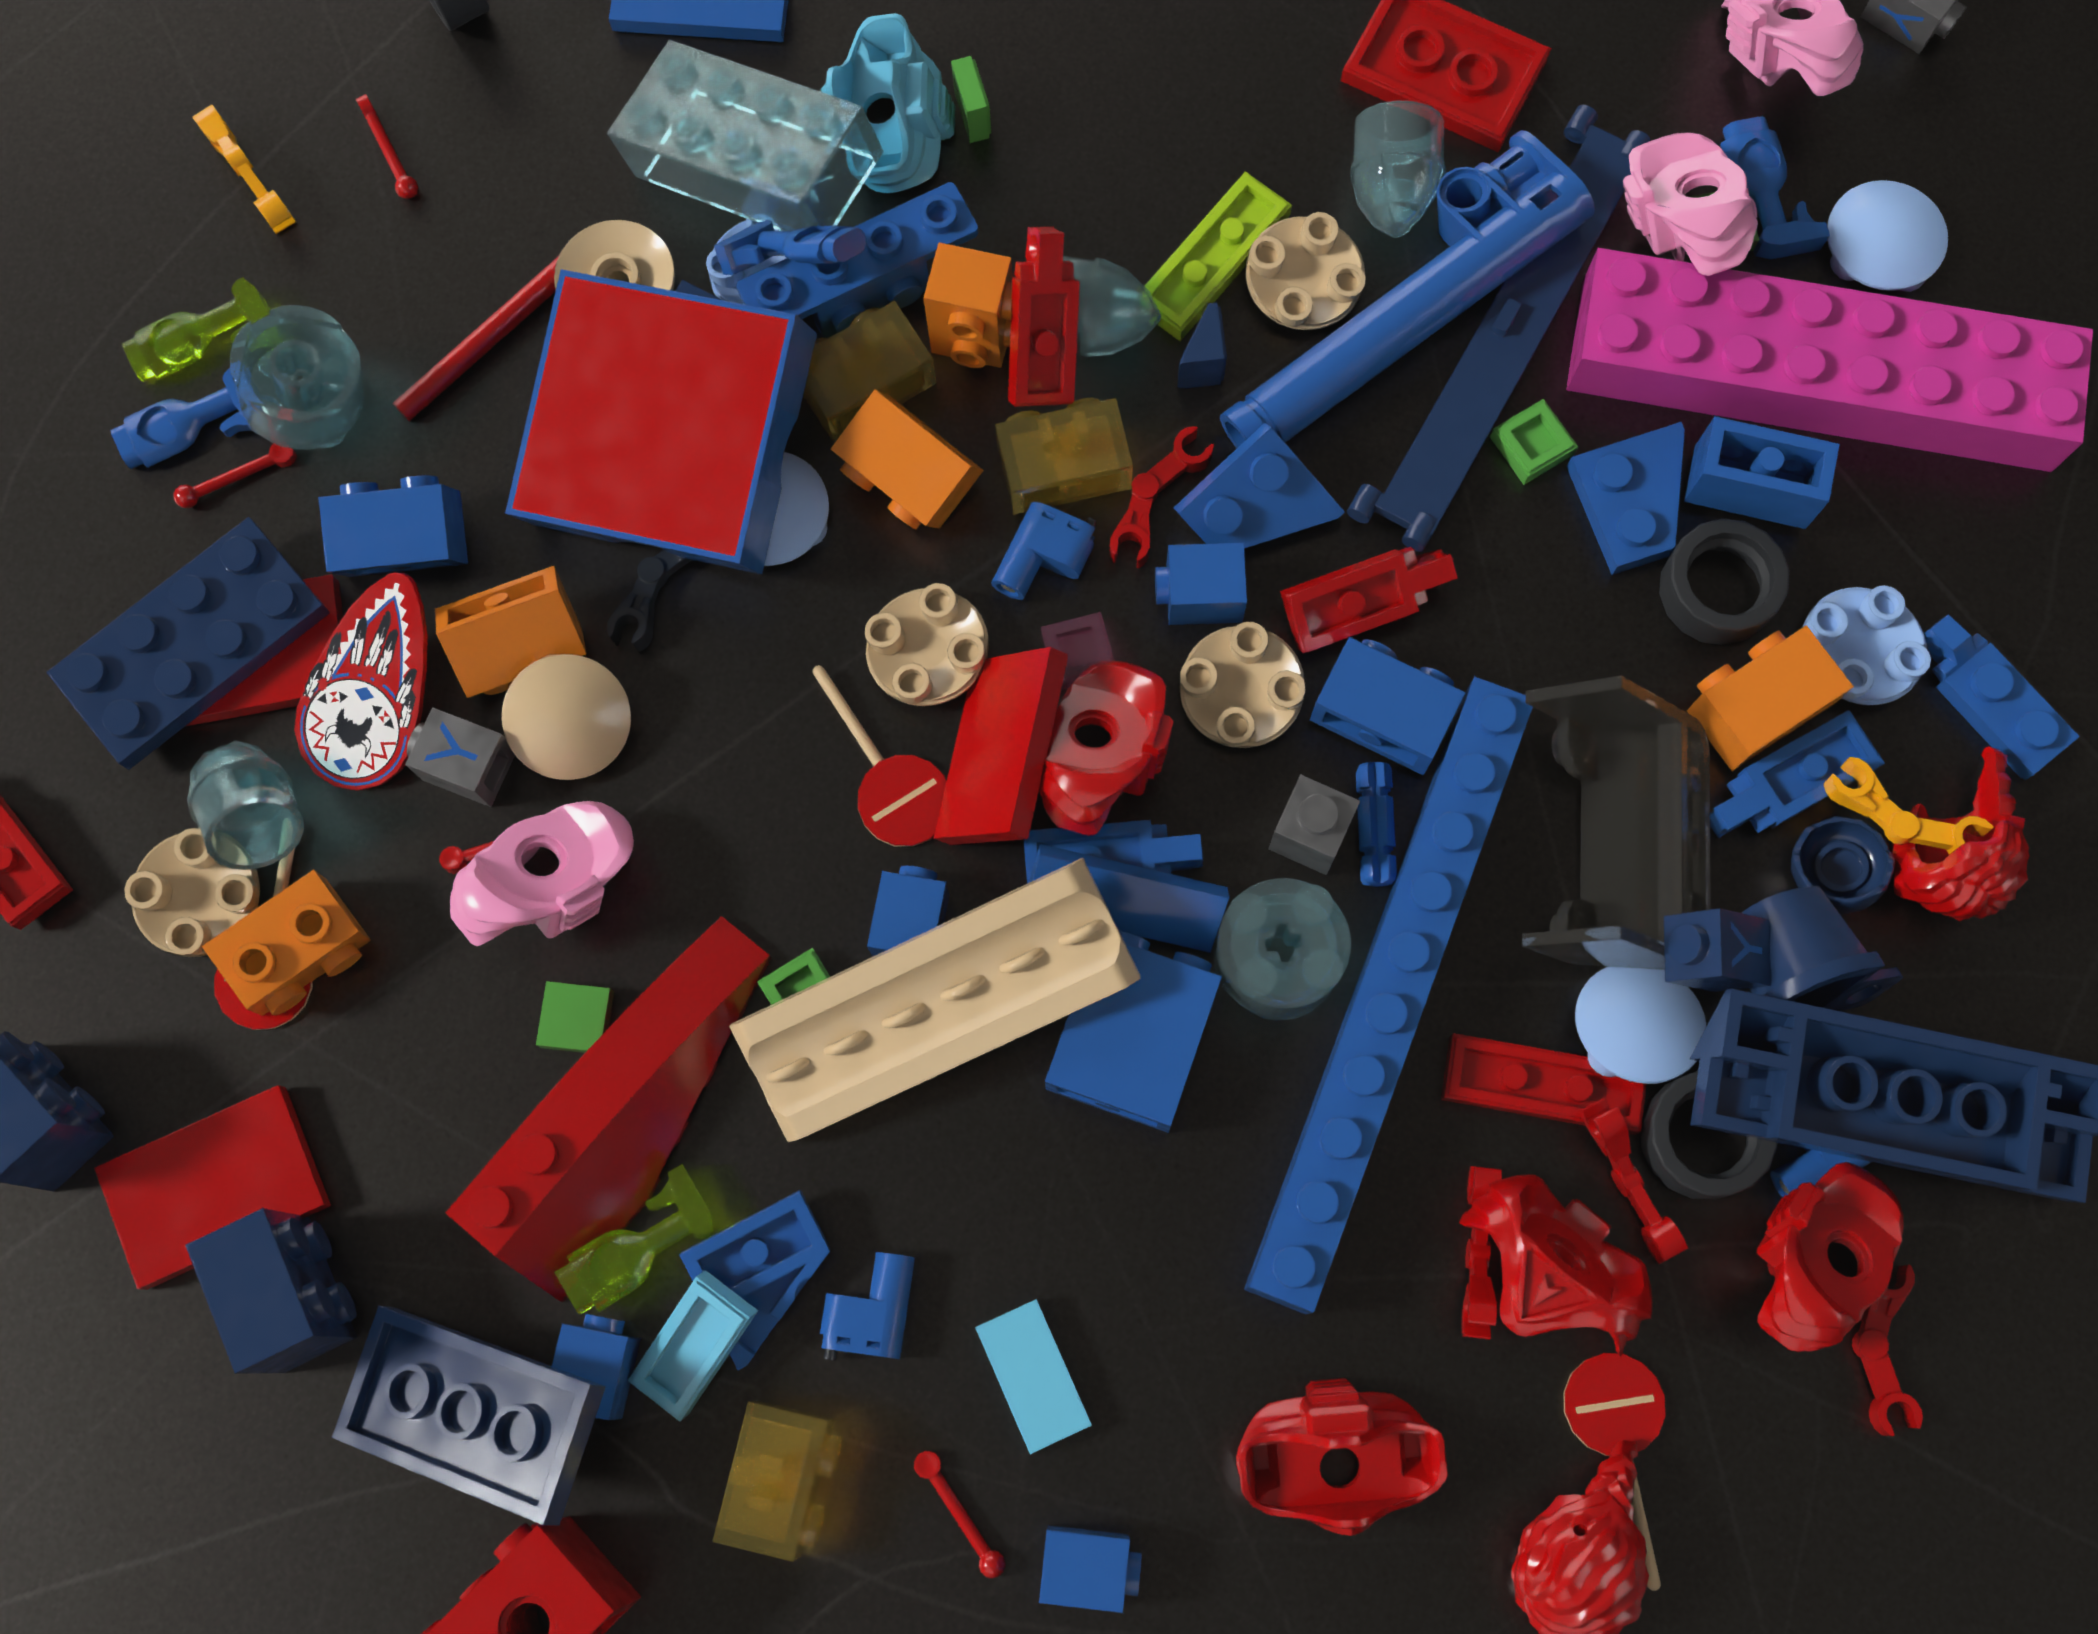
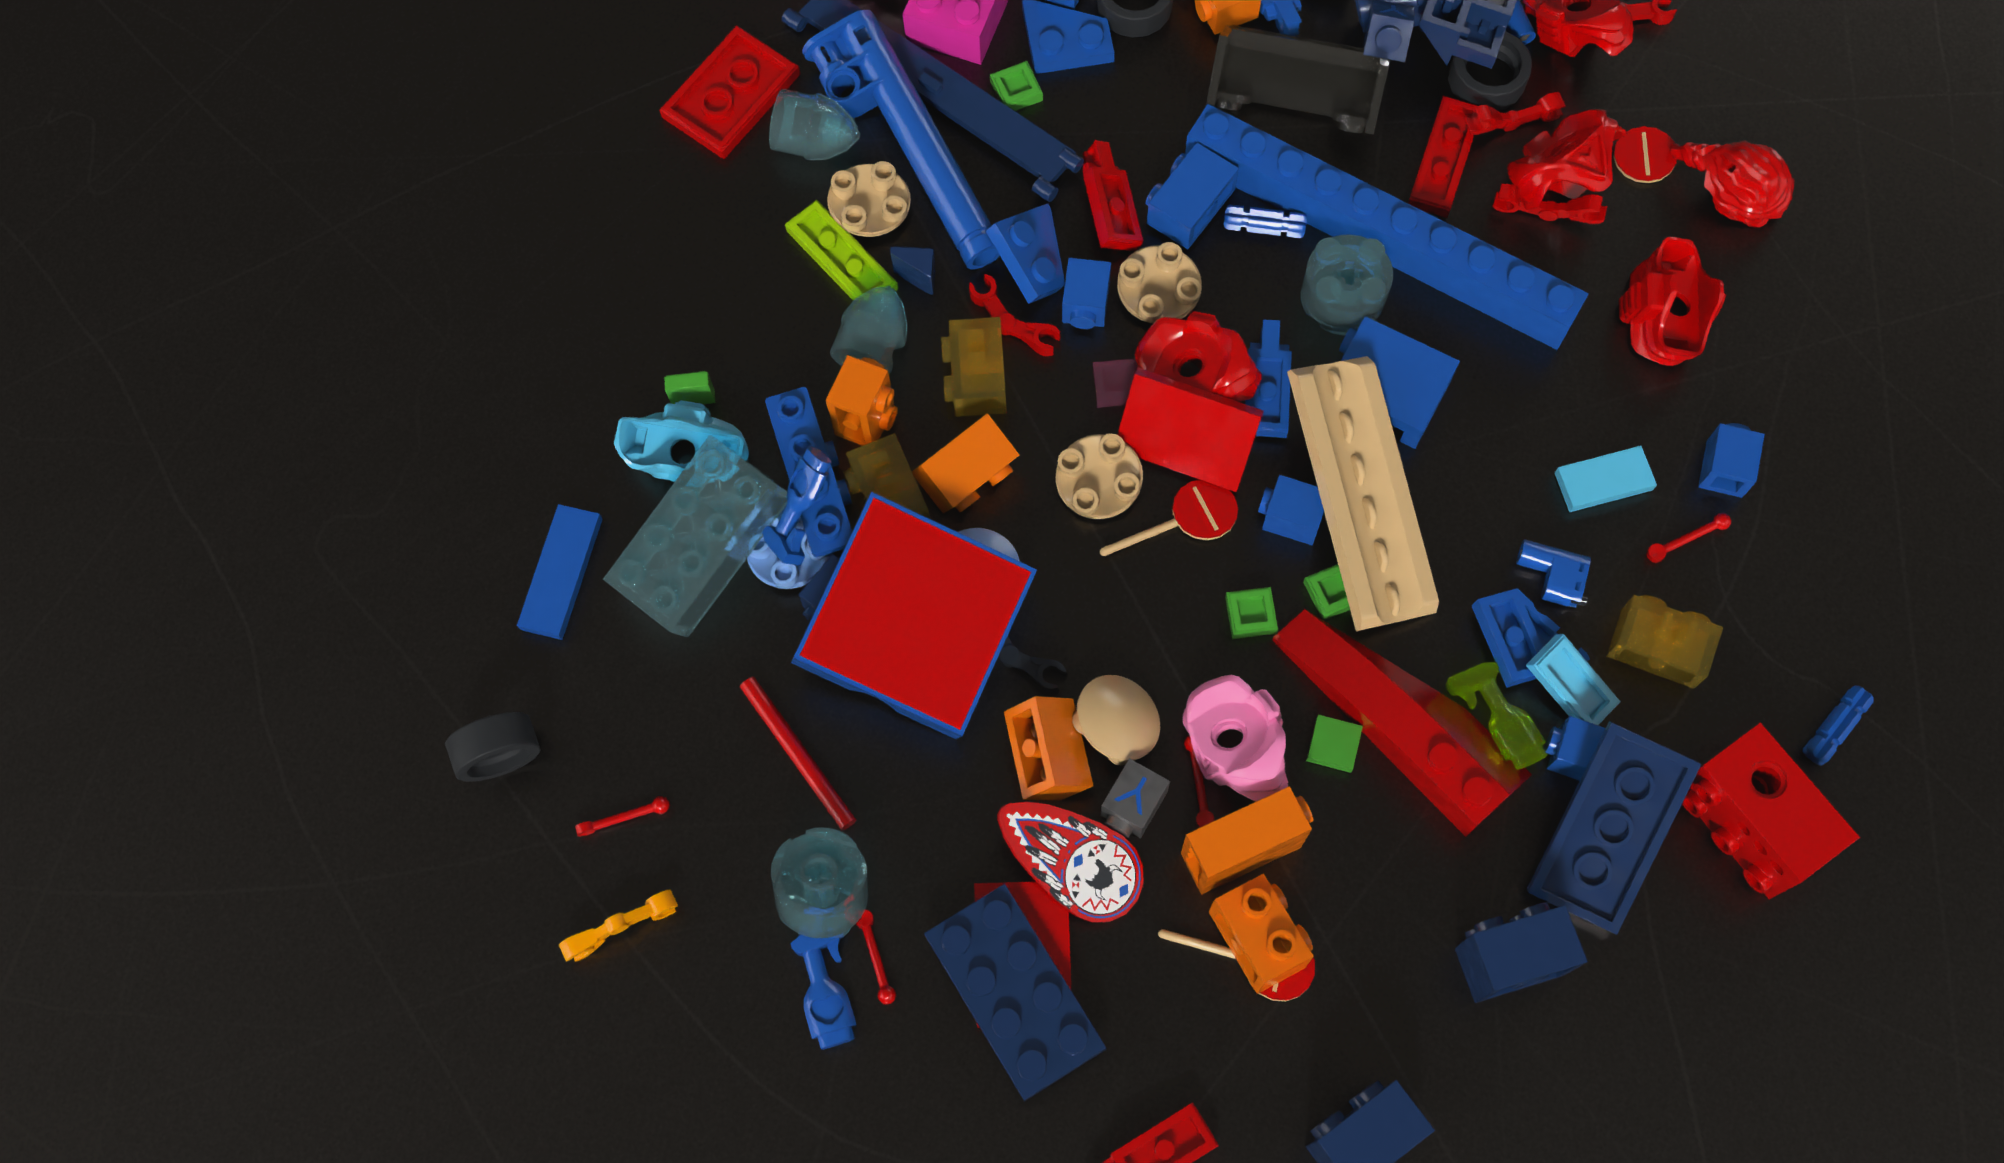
camera: 80 degrees left, 5 degrees down
red tile [94,1085,331,1290] -> none
clear neon green piece [122,277,286,382] -> none
tan dish [124,828,260,957] -> none
clear light blue helmet [187,741,304,870] -> none
blue brick [318,475,468,577] -> none
tan dish [554,220,675,291] -> none
blue piece [991,502,1097,600] -> none
red hinge [1008,226,1080,407] -> none
blue tile [1029,844,1229,952] -> none
flat silver brick [1268,774,1360,875] -> none
light blue dish [1575,962,1707,1084] -> none
none -> orange brick [1181,786,1313,895]
none -> bright green tile [1225,587,1278,639]

